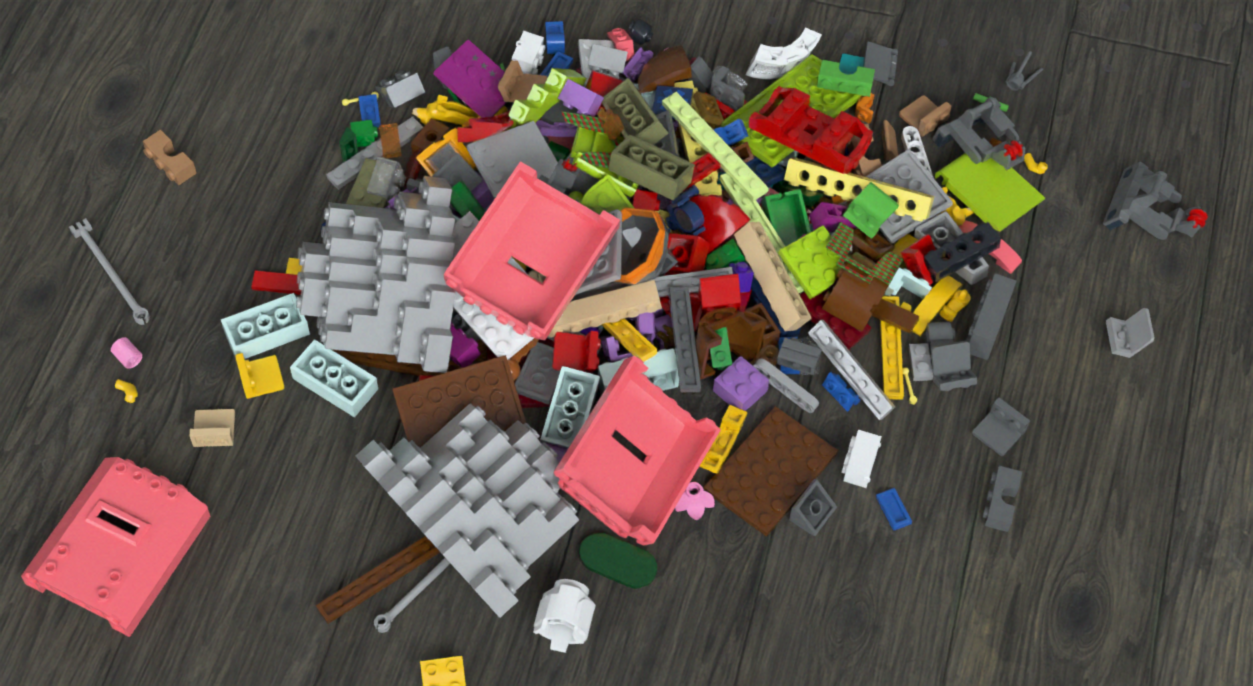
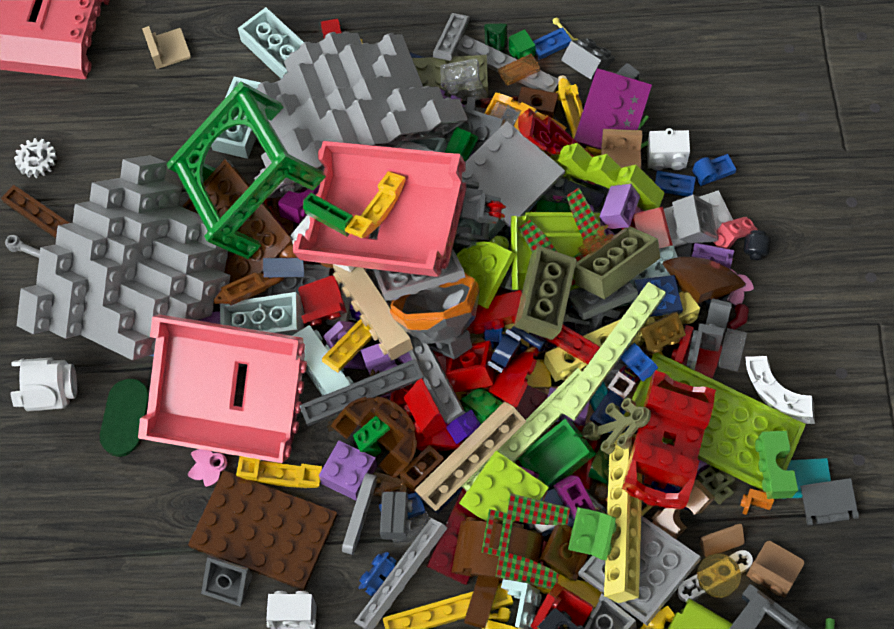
camera: 80 degrees right, 5 degrees up
yellow bracket [235,353,285,399] -> none
none -> white gear [14,138,57,178]
none -> green arch [166,81,326,259]
none -> dark orange plate [214,272,284,306]
none -> sand blue tile [263,258,304,277]
none -> green piece [303,193,353,237]
none -> yellow slope [345,171,406,238]
none -> light grey tile [433,13,469,61]
none -> black slope [563,175,605,207]
none -> olive plant [582,398,651,454]
none -> clear yellow tile [697,554,741,598]

